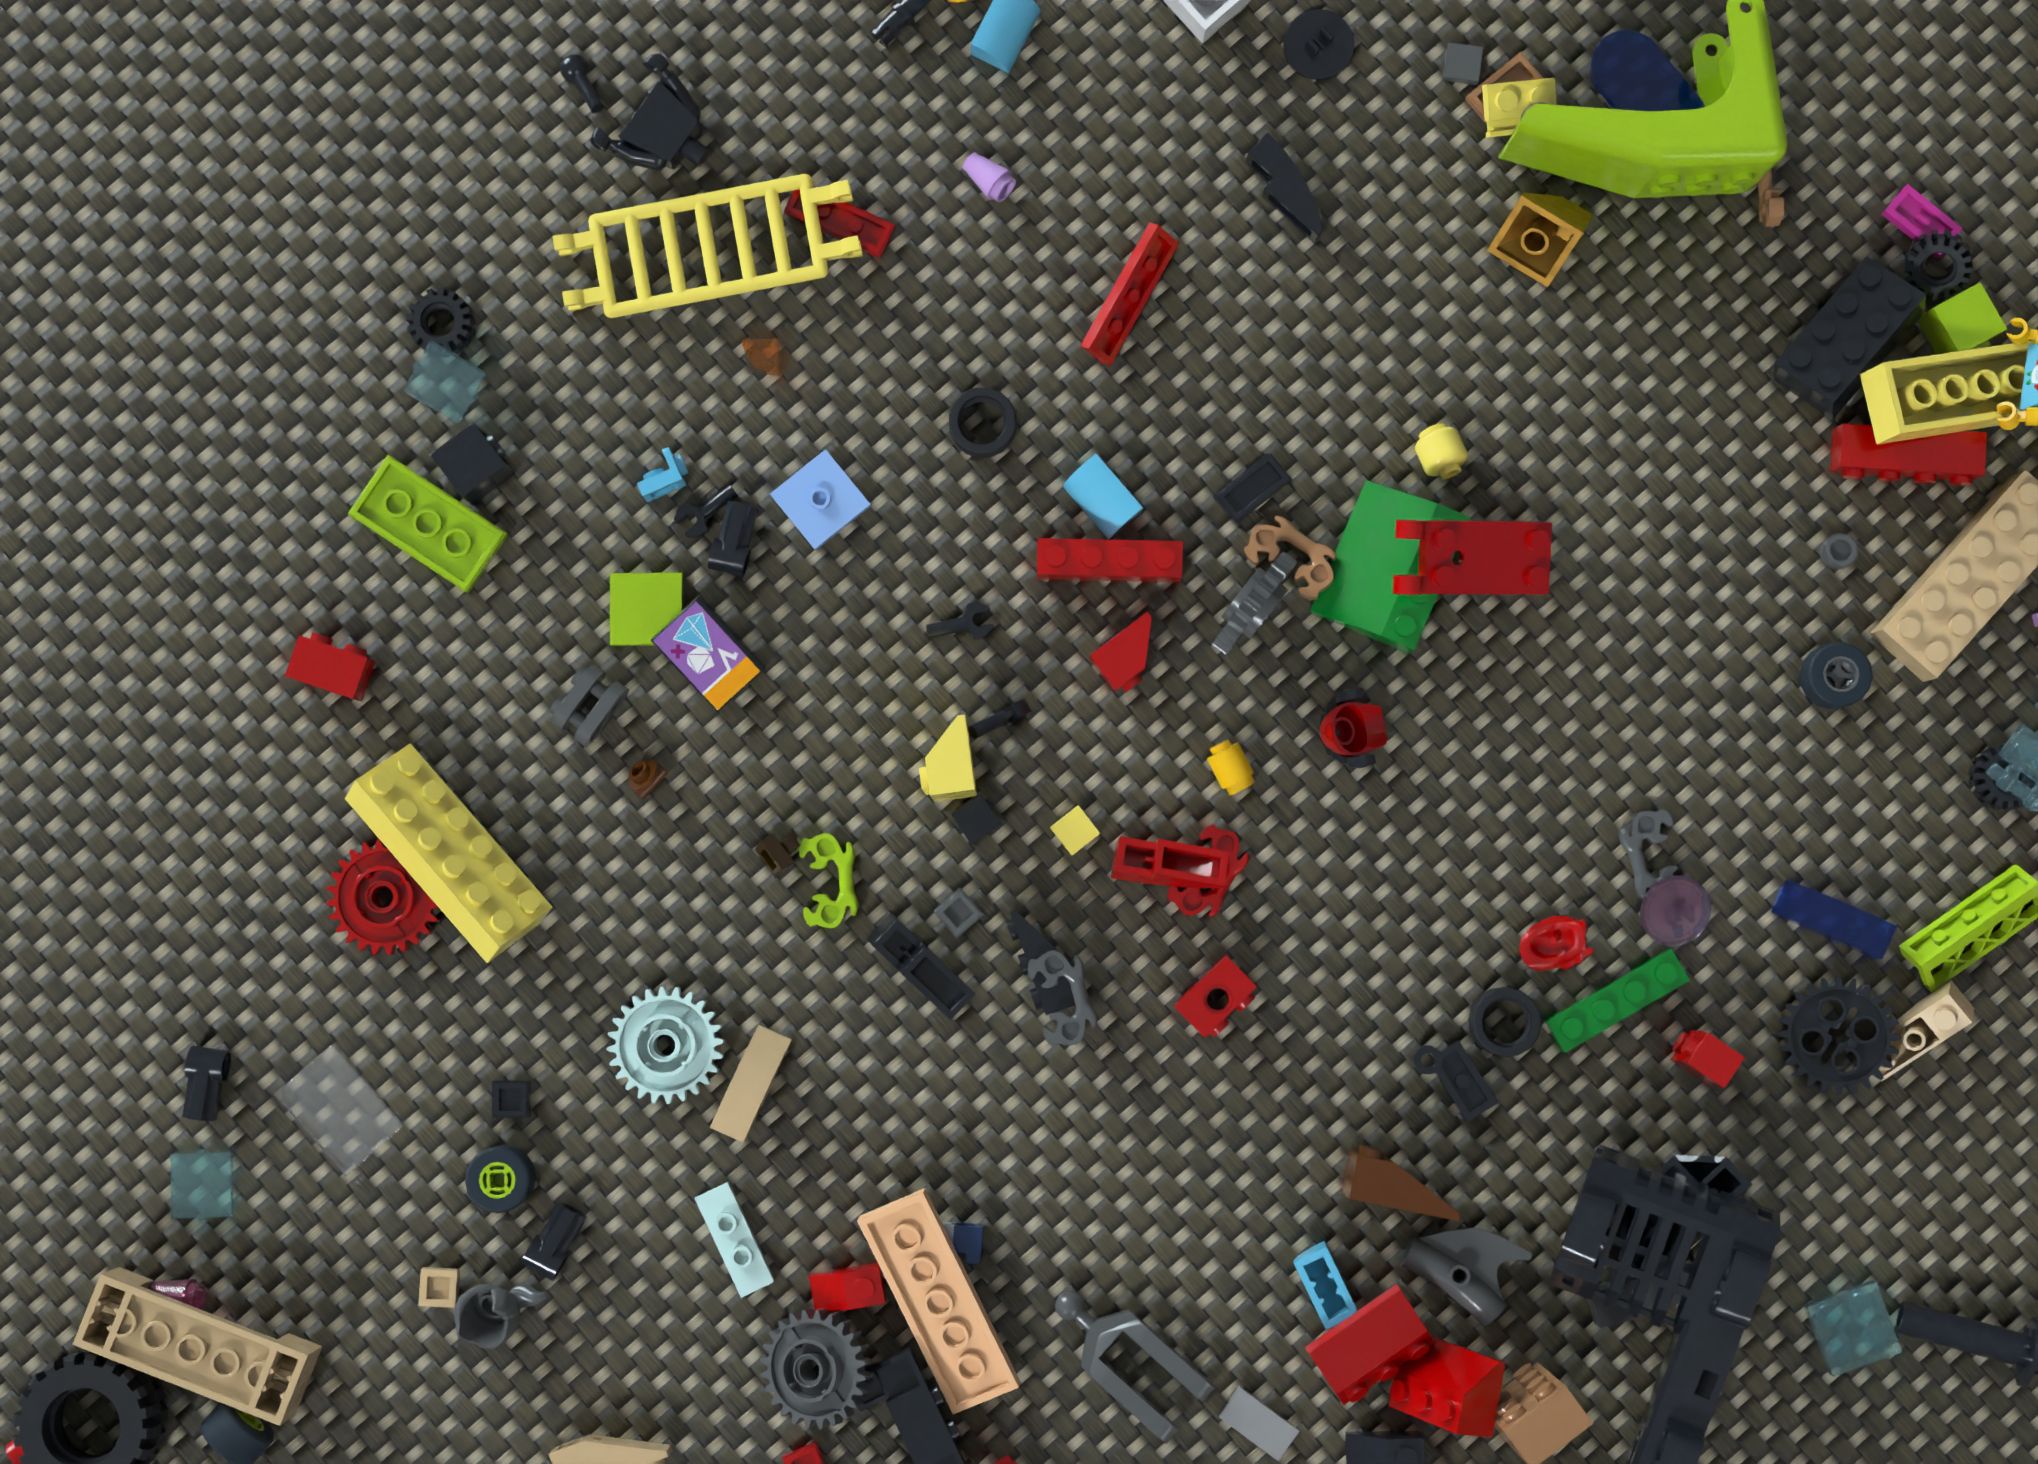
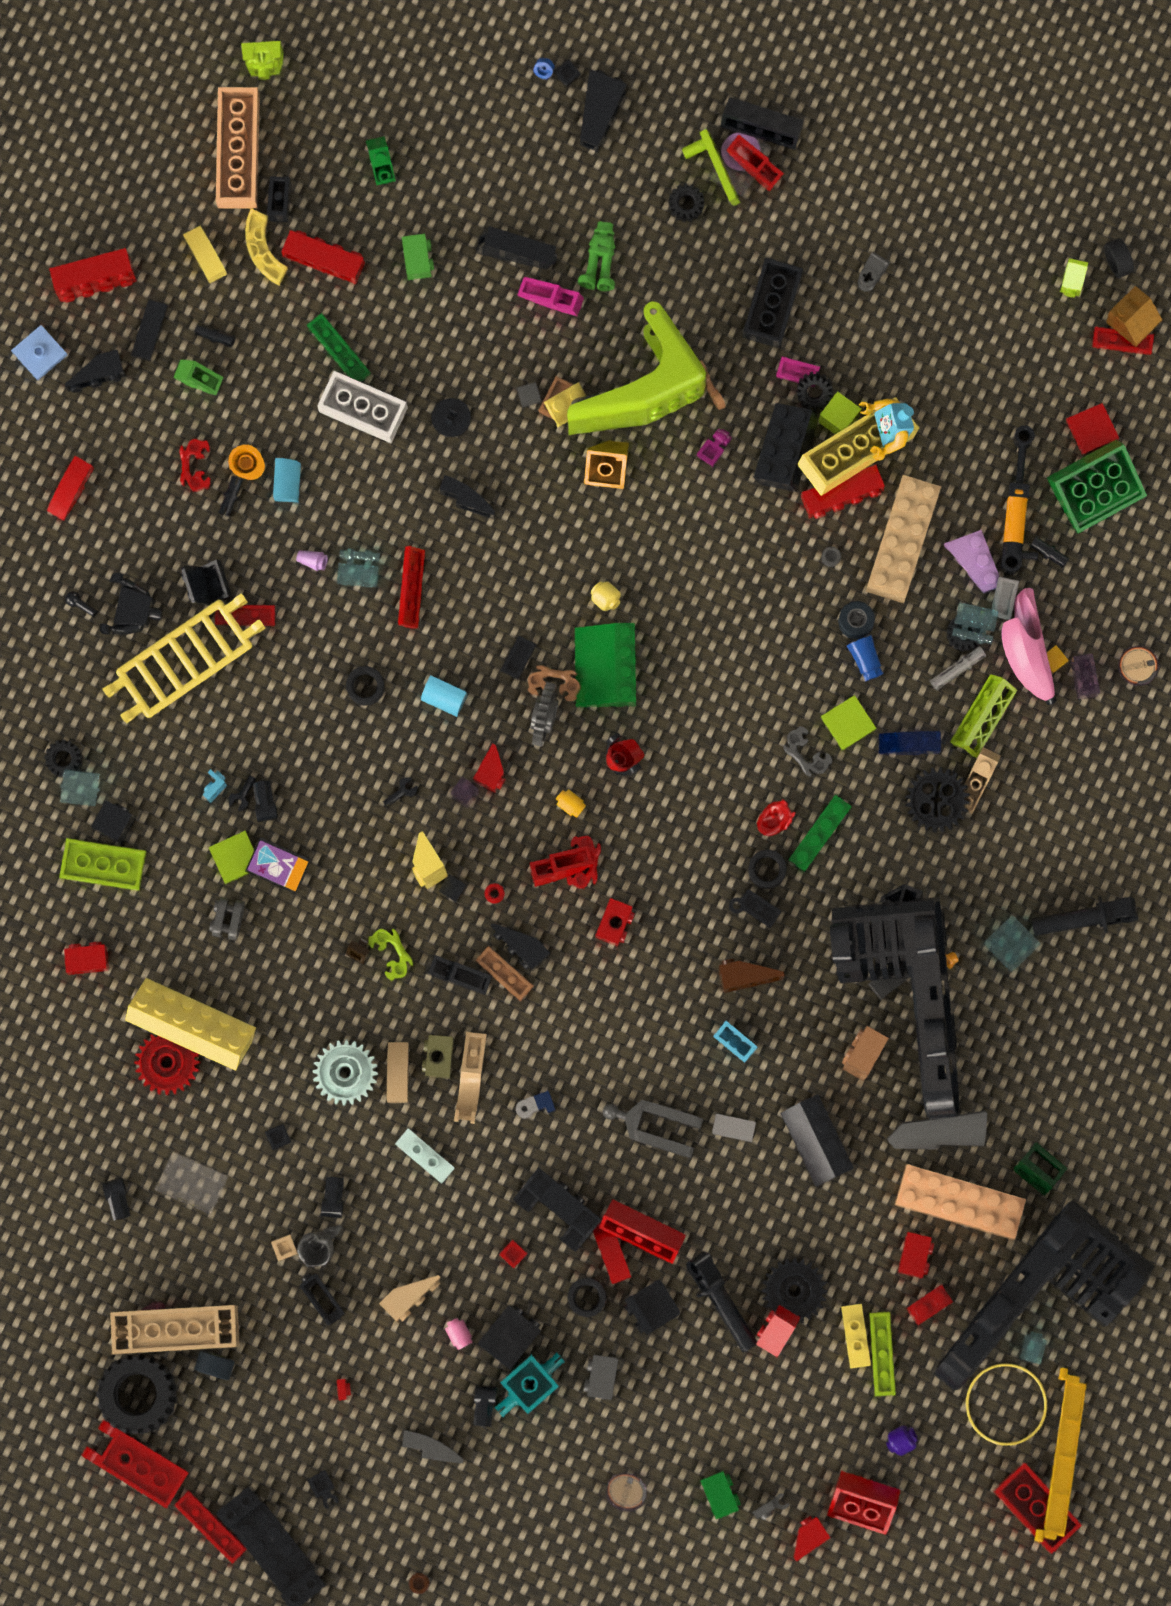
camera: 20 degrees left, 5 degrees down
clear light blue piece [170,1149,233,1221] -> none
black wheel [465,1145,536,1213] -> none
reddish brown plate [628,759,668,800] -> none
clear orange tile [742,338,780,376] -> none
dark grey gear [760,1307,873,1429] -> none
light blue plate [770,449,871,551] -> none
red slope [809,1262,887,1311] -> none
light nougat plate [857,1188,1020,1414] -> none
dark grey tile [933,888,984,938] -> none
black bar [968,699,1032,739] -> none
dark grey helmet [1028,950,1097,1047] -> none
red brick [1037,538,1183,583] -> none
light yellow tile [1050,805,1100,856] -> none
red slope [1305,1284,1434,1405] -> none
red slope [1388,1337,1506,1438] -> none
red hinge [1392,520,1552,595] -> none
dark grey pin [1400,1227,1532,1326] -> none
clear blue tile [1590,30,1705,112] -> none
clear purple piece [1640,876,1711,946] -> none
red brick [1670,1030,1745,1088] -> none
none -> black bracket [181,559,232,605]
none -> black window [299,1273,346,1326]
none -> clear light blue plate [337,549,380,588]
none -> olive brick [422,1035,454,1079]
none -> brick [450,777,479,808]
none -> tan piece [454,1032,487,1124]
none -> medium nougat tile [475,946,534,1002]
none -> red plate [484,883,505,904]
none -> magenta plate [696,428,732,467]
none -> black brick [742,258,803,349]
none -> lime tile [821,695,877,751]
none -> blue plant [847,635,883,681]
none -> light grey pin [930,646,986,691]

